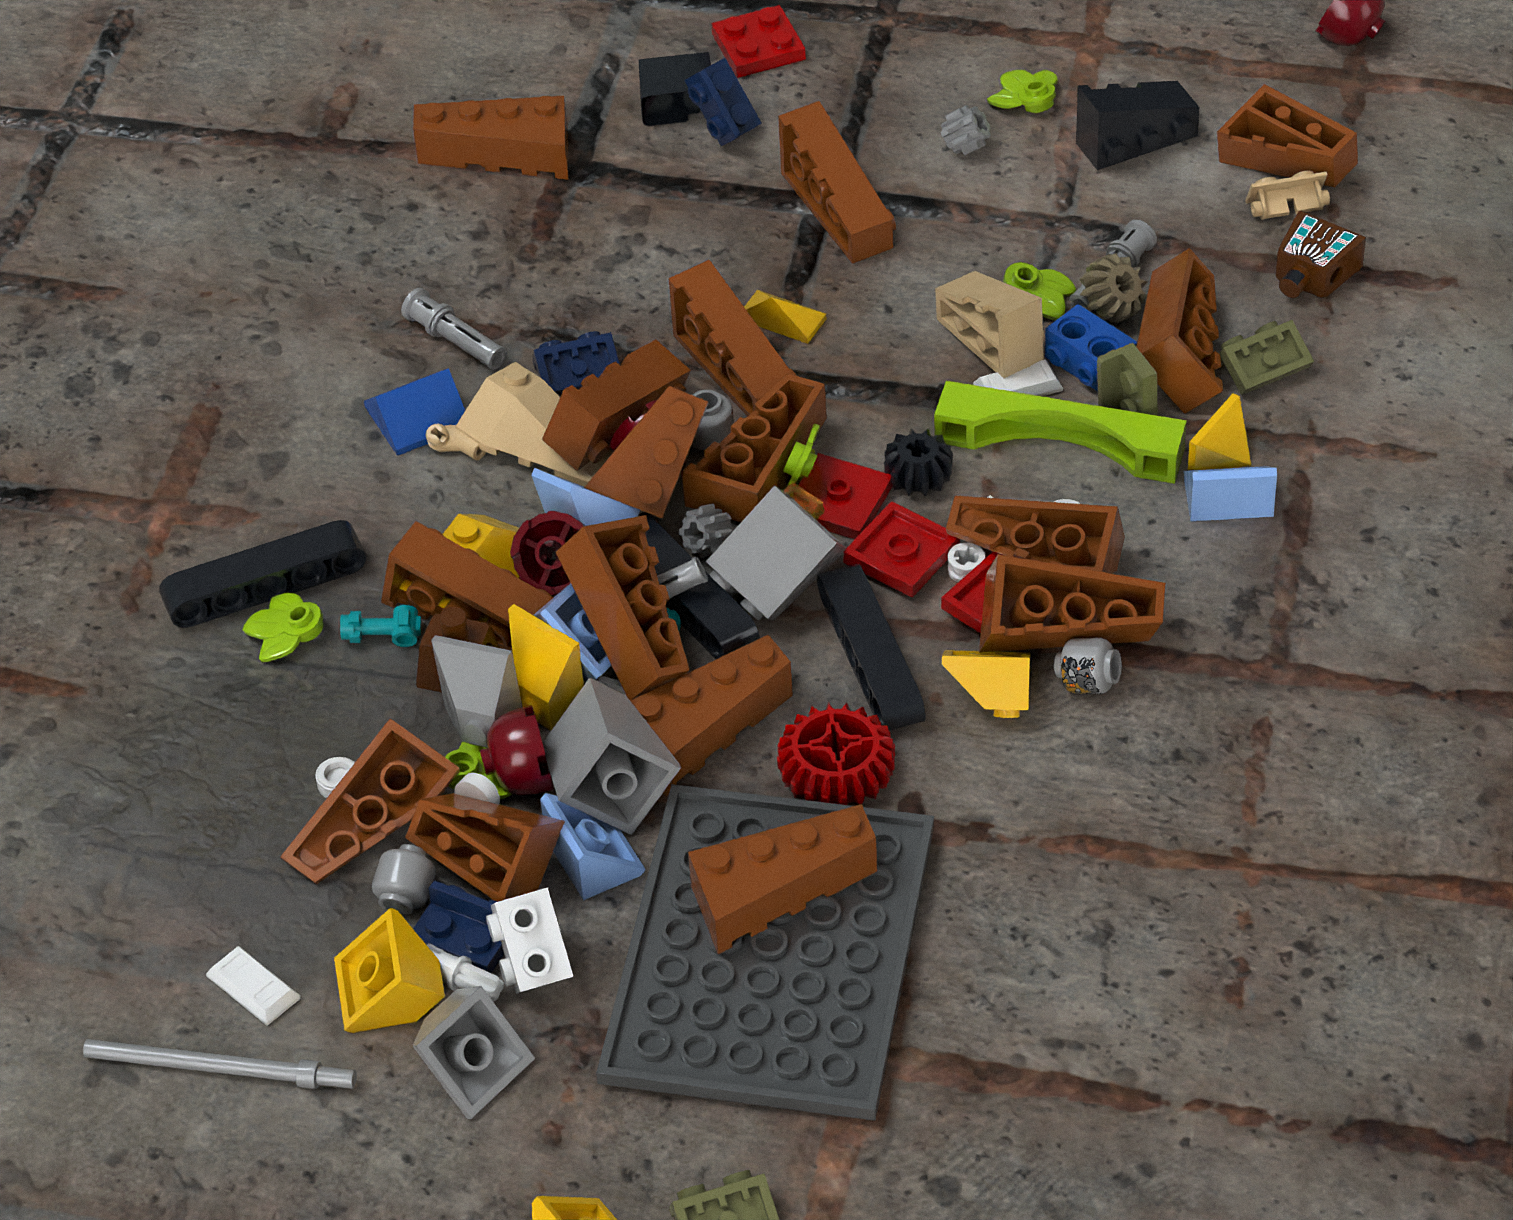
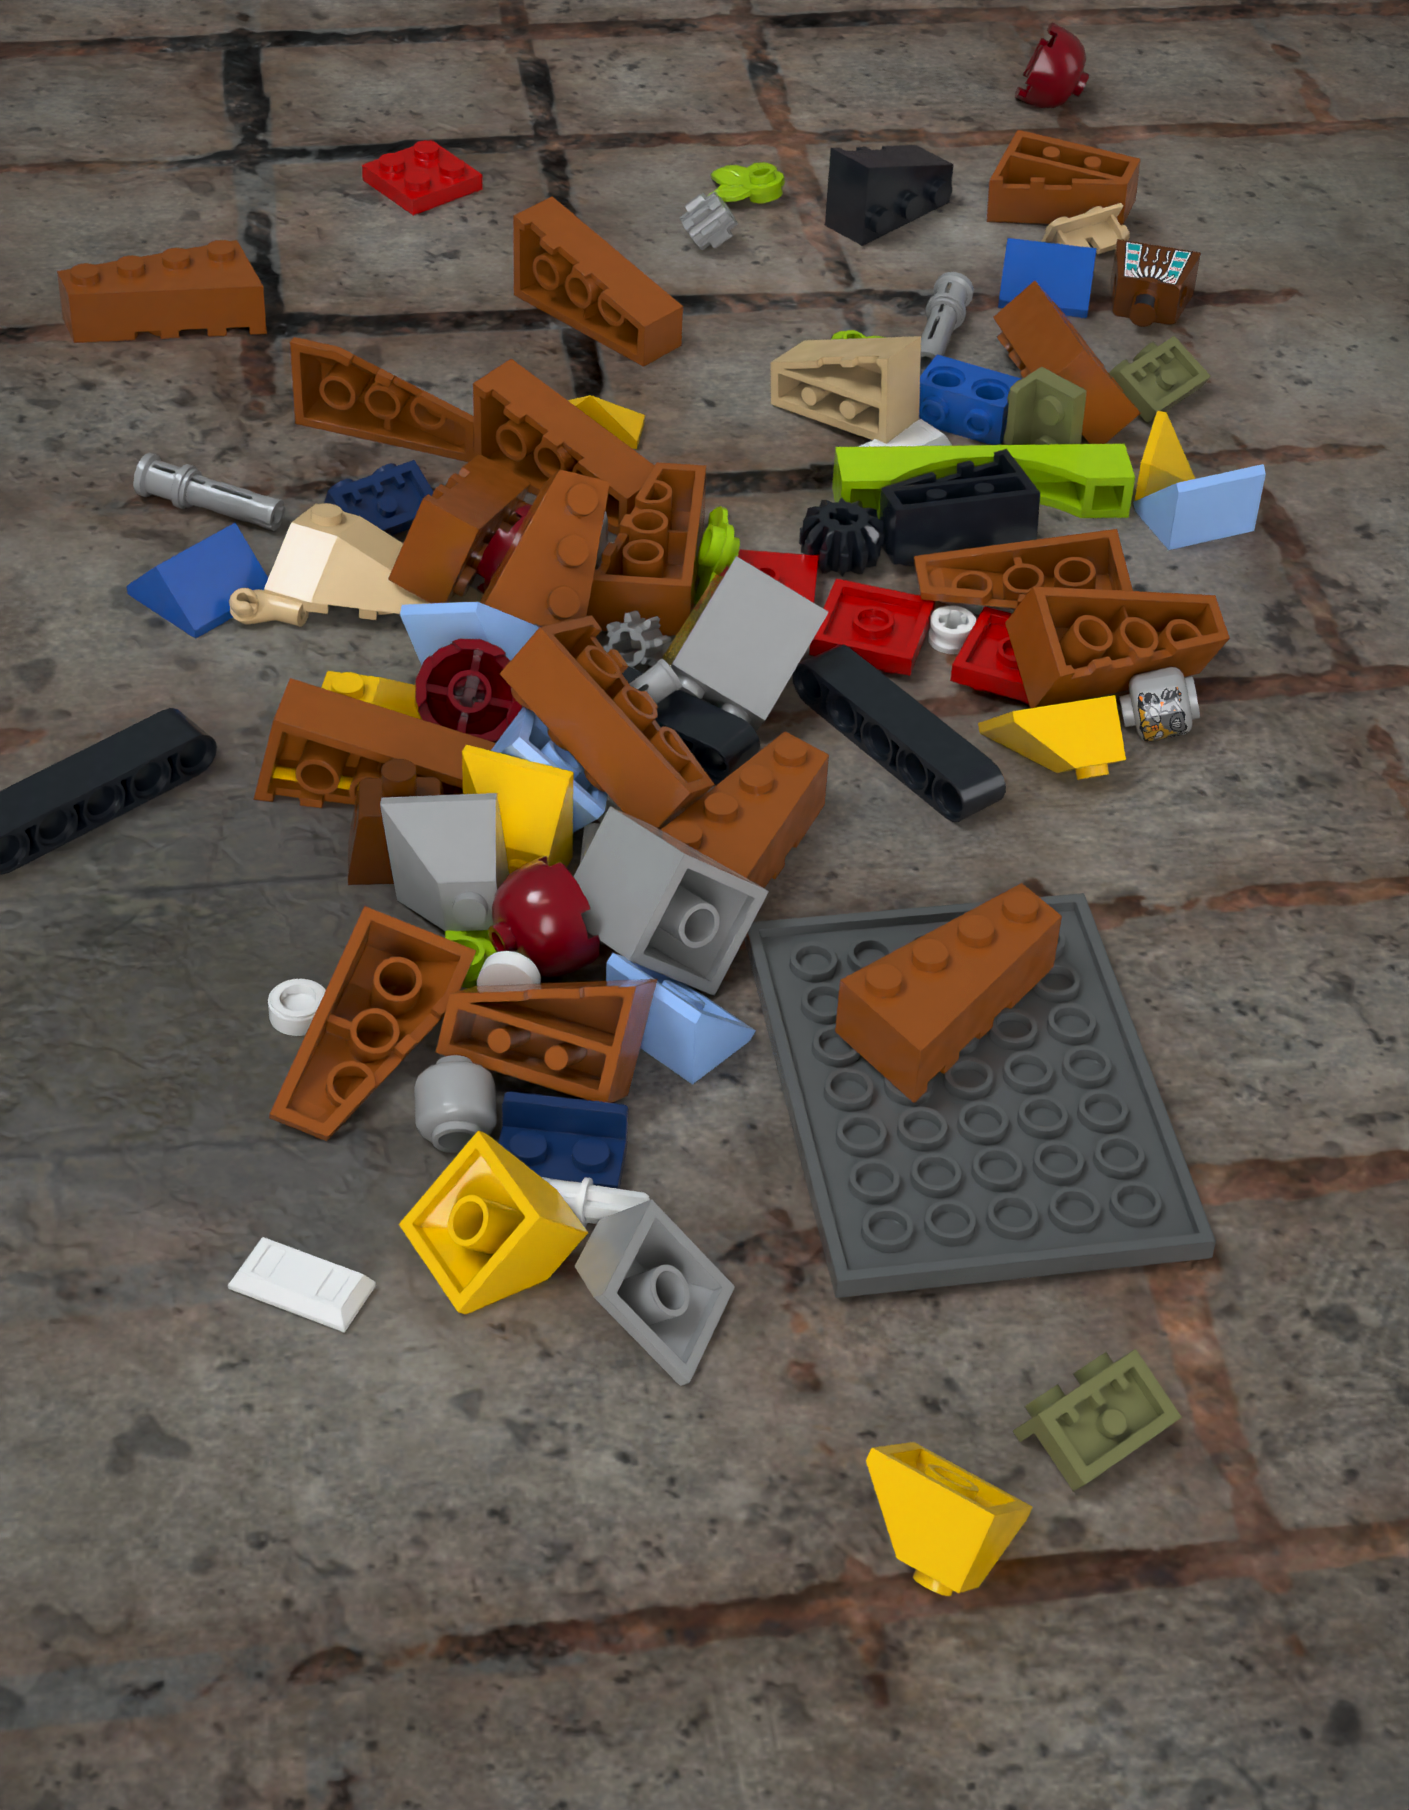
camera: 25 degrees left, 5 degrees down
light grey bar [83,1039,357,1089] -> none
lime plate [242,593,324,662] -> none
teal bar [340,605,422,647] -> none
white brick [486,887,573,994] -> none
black piece [639,52,711,126] -> none
dark blue bracket [684,58,762,146] -> none
red gear [777,702,895,805] -> none
dark tan gear [1079,253,1147,323] -> none
none -> dark orange wedge [290,337,474,462]
none -> black wedge [880,449,1040,566]
none -> blue slope [998,238,1097,318]

